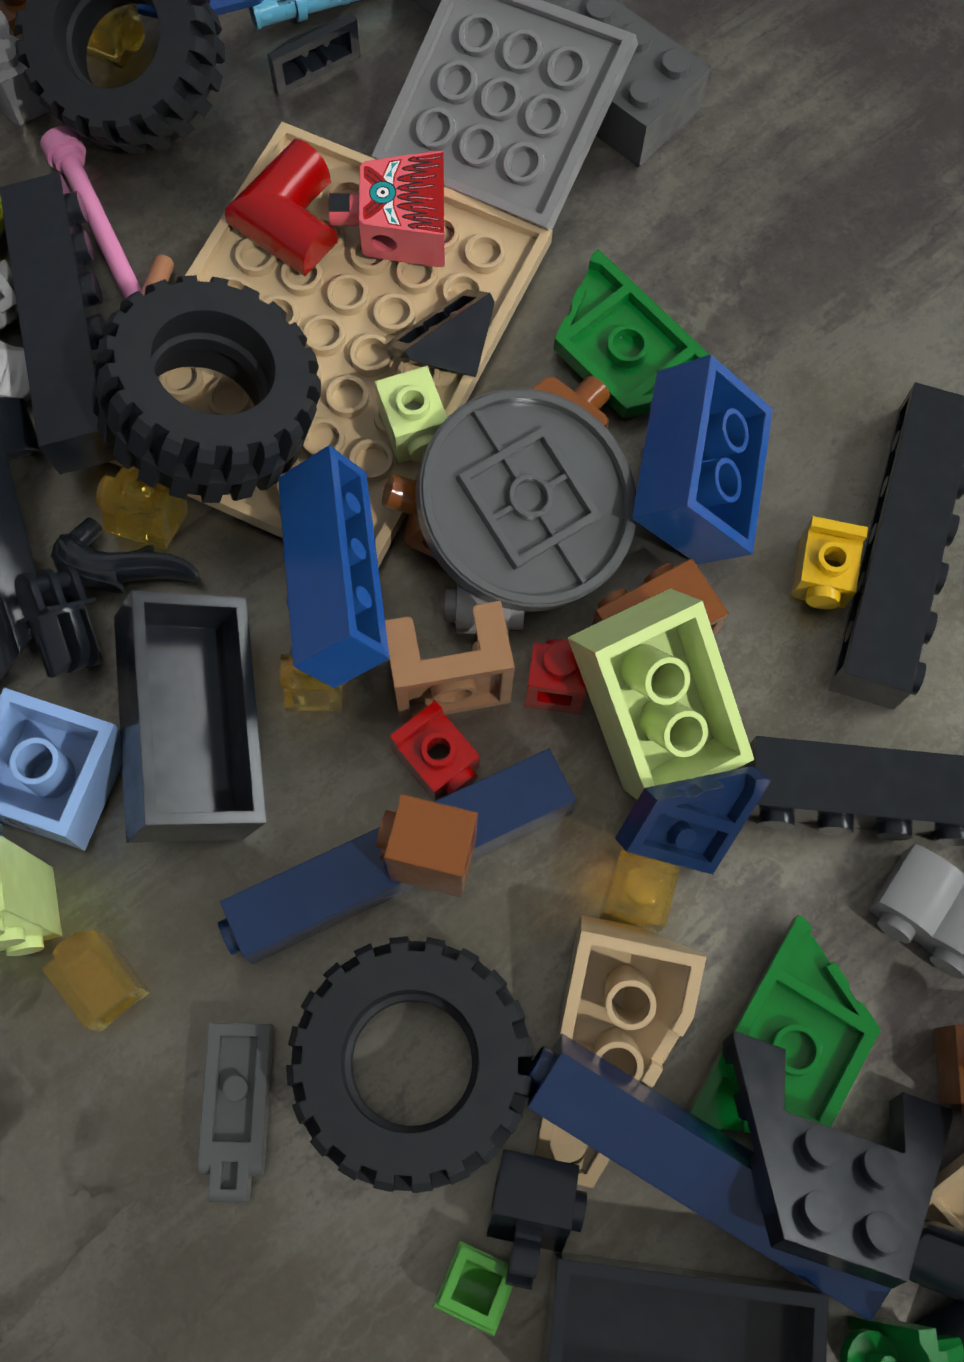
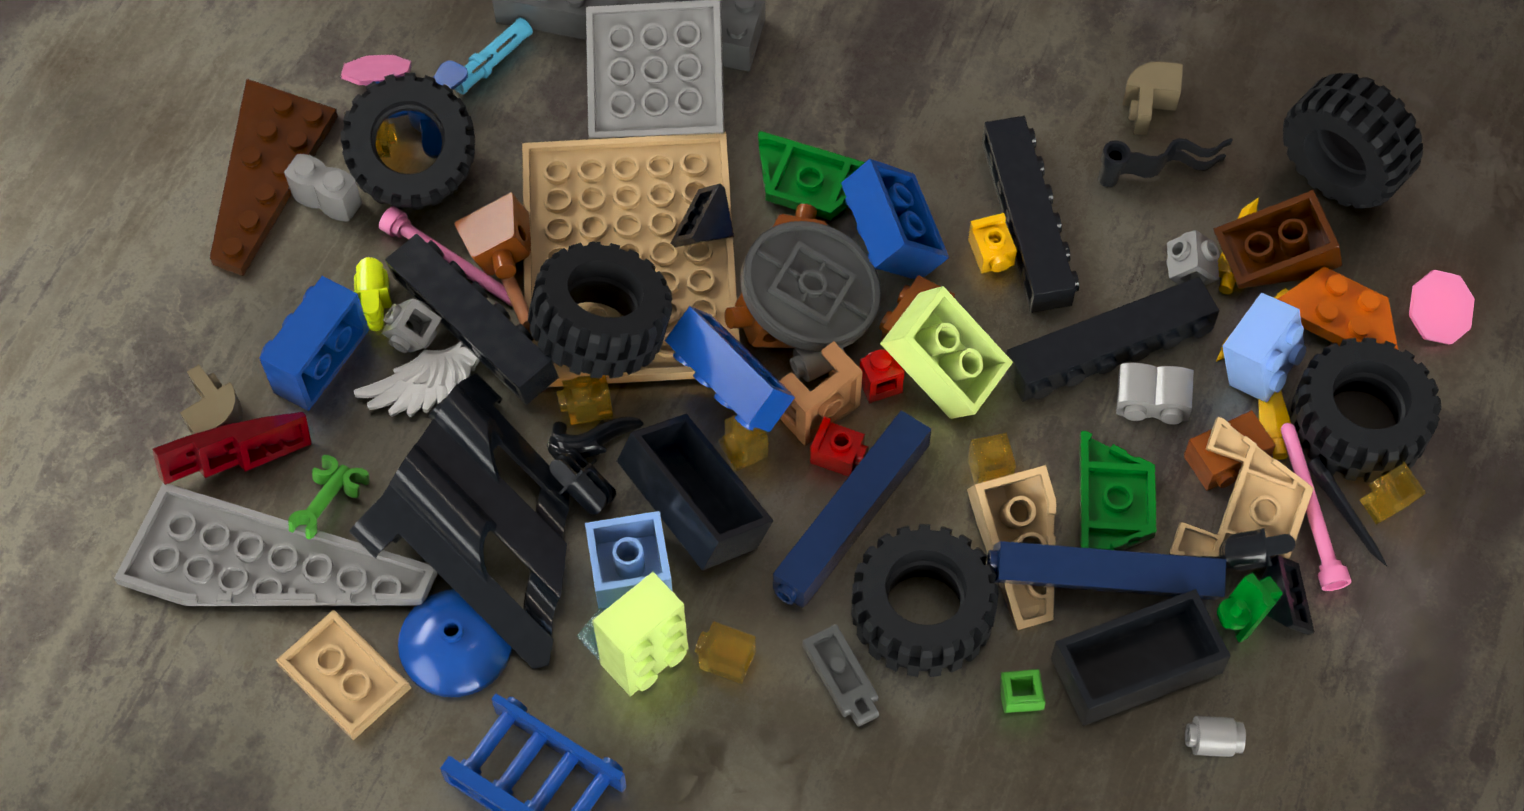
camera: 25 degrees left, 10 degrees down
red brick [224,139,338,276] -> none
black slope [267,13,361,97] -> none
torso [329,151,445,267] -> none
yellowish green brick [375,366,447,464] -> none
dark orange brick [376,794,478,898] -> none
black brick [486,1149,587,1290] -> none
dark blue wing [615,766,772,875] -> none
black wing [722,1031,953,1289] -> none
none -> torso [454,192,531,279]

